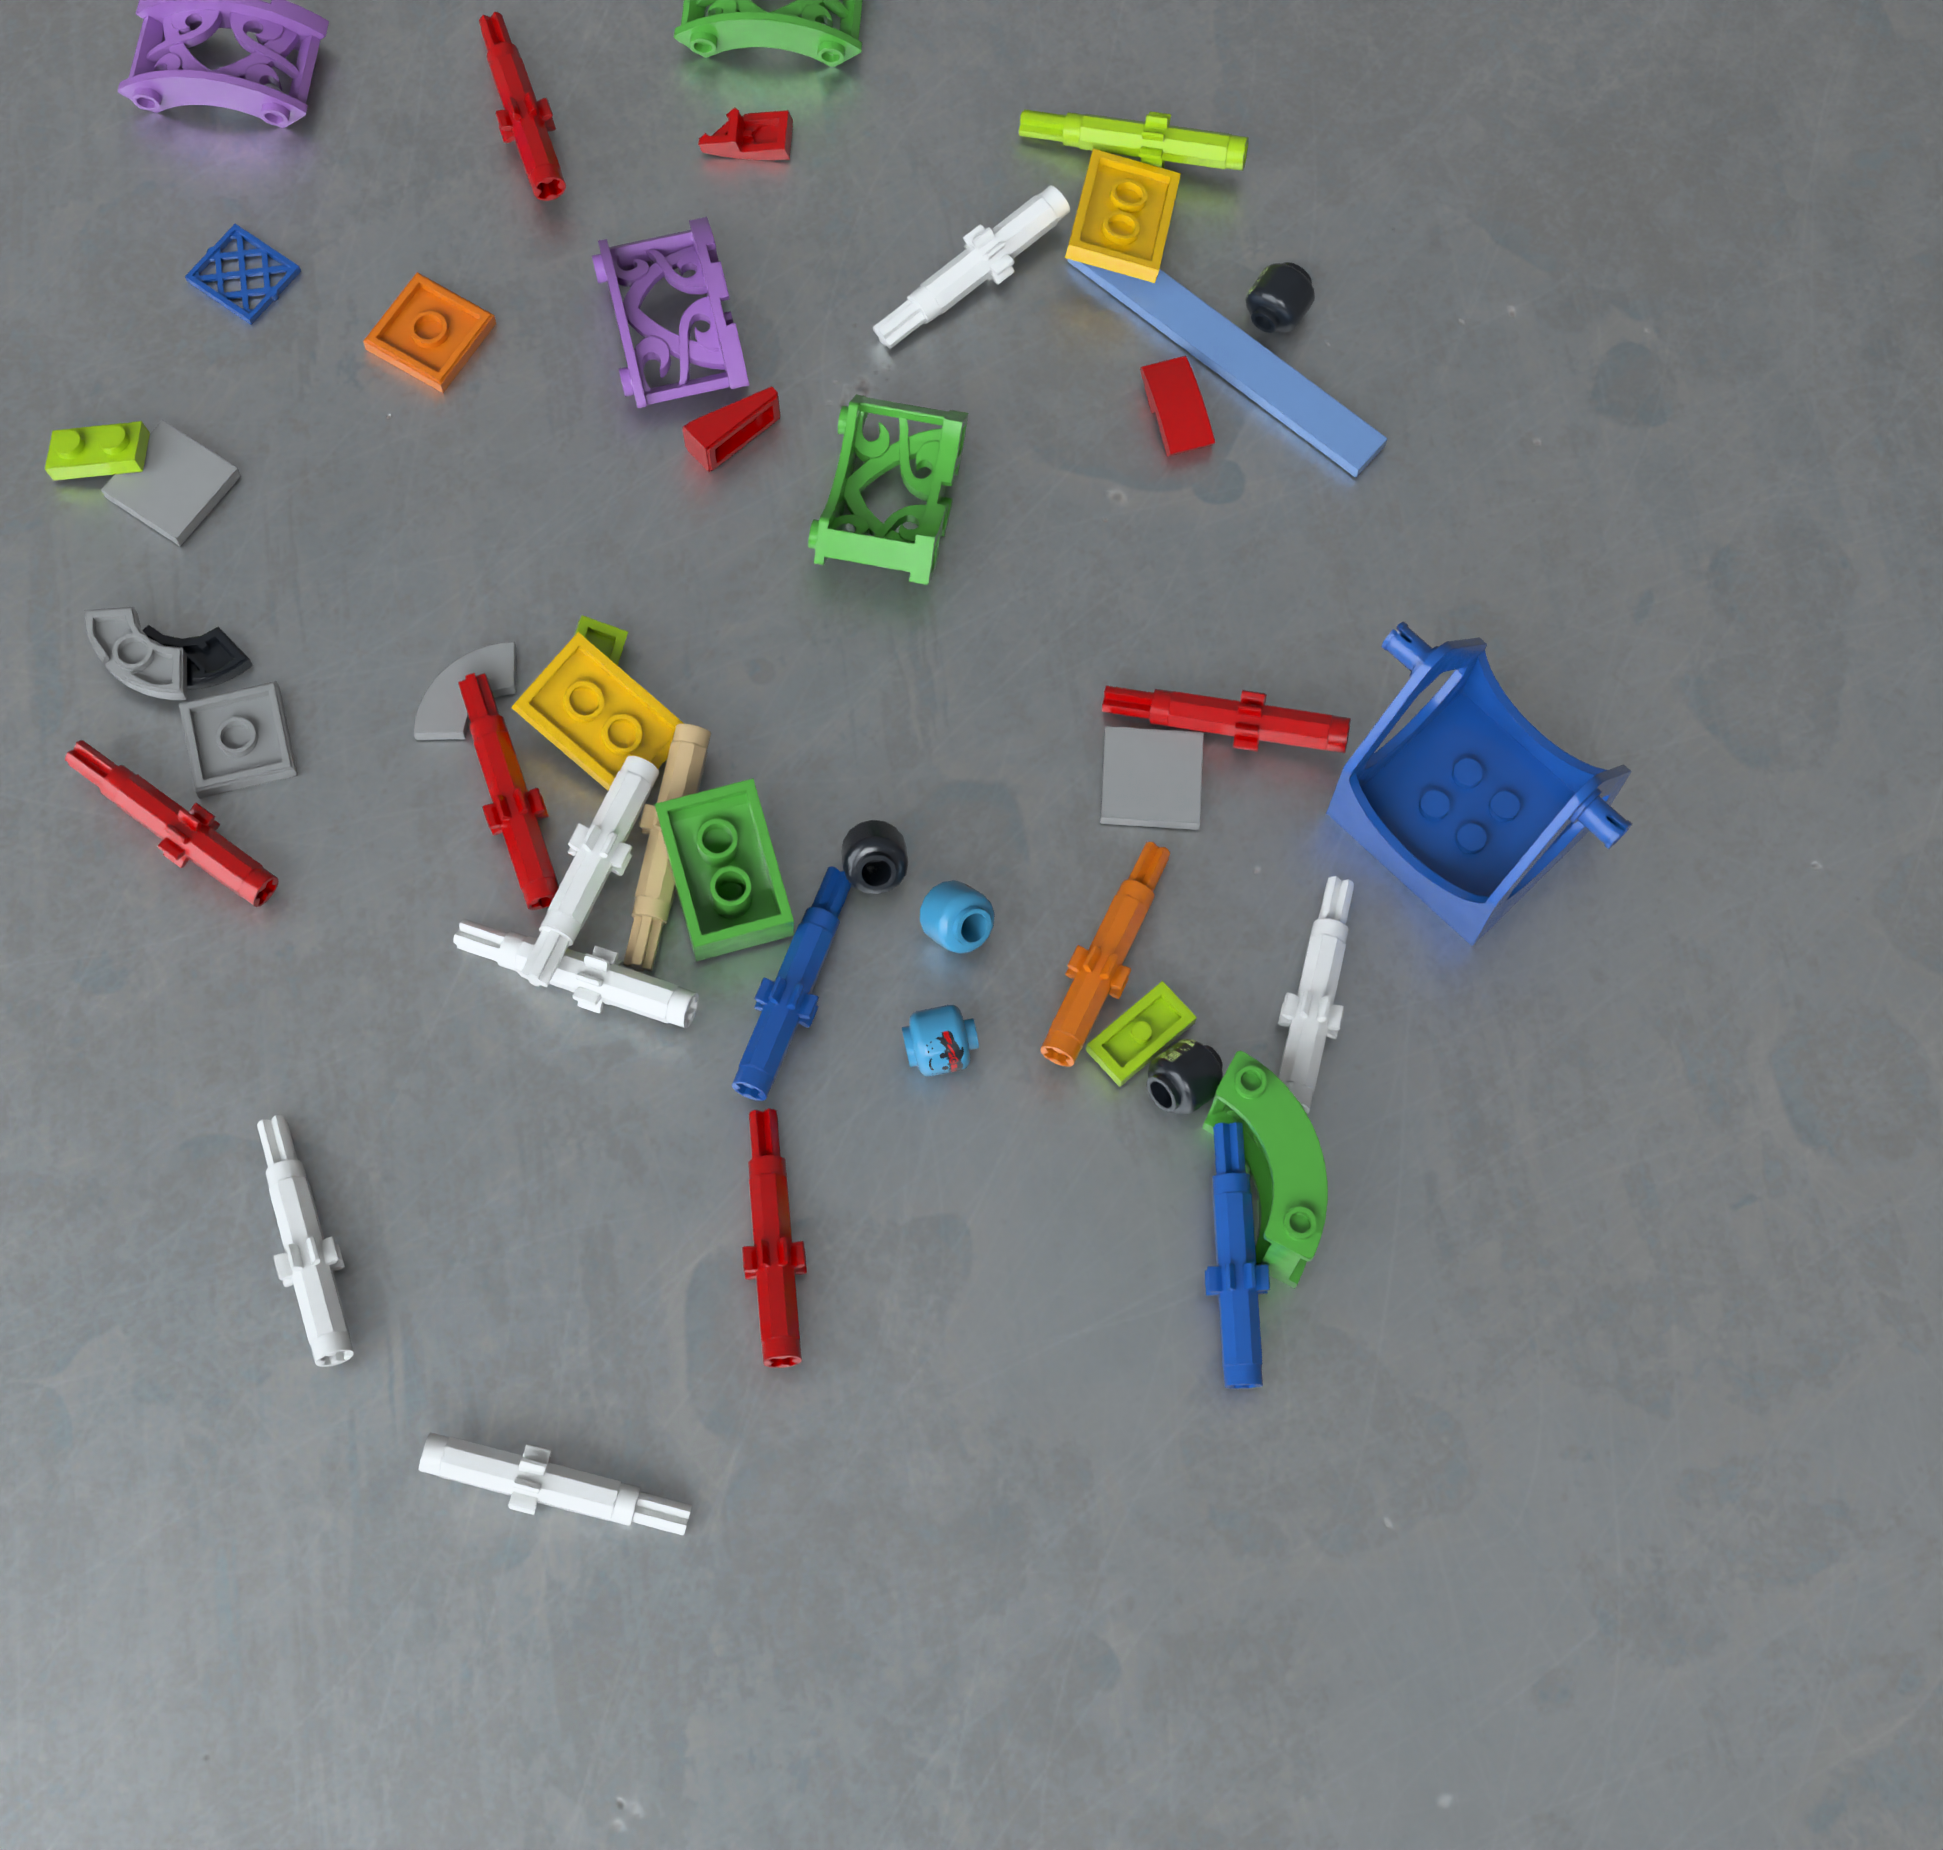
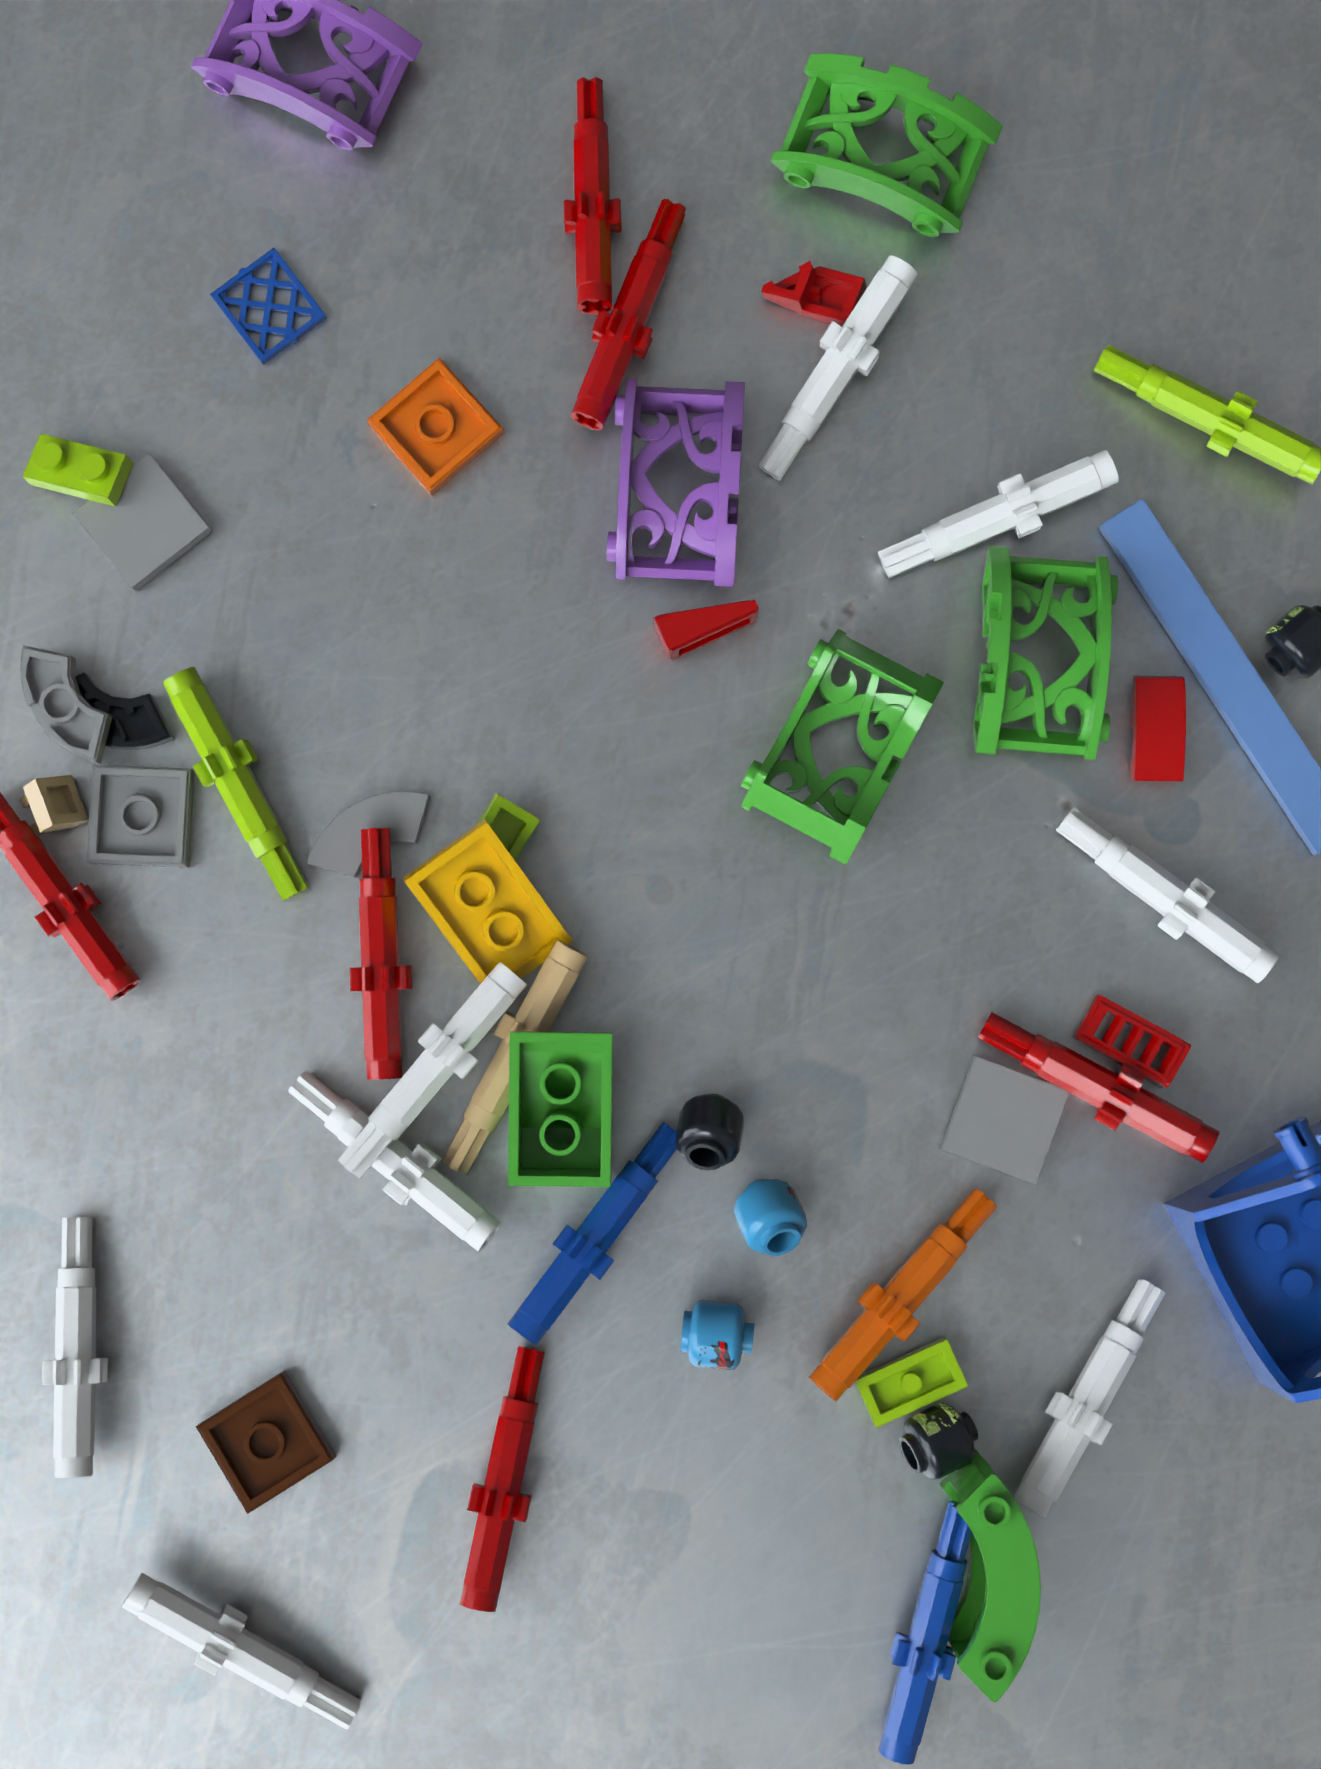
camera: 25 degrees right, 15 degrees up
yellow plate [1065,148,1181,283] -> none
none -> tan tile [20,775,89,835]
none -> lime piece [163,667,309,901]
none -> reddish brown tile [196,1370,337,1514]
none -> red piece [571,199,686,430]
none -> white piece [758,255,918,481]
none -> bright green fence [972,546,1119,760]
none -> white piece [1056,807,1280,984]
none -> red slope [1073,994,1191,1088]

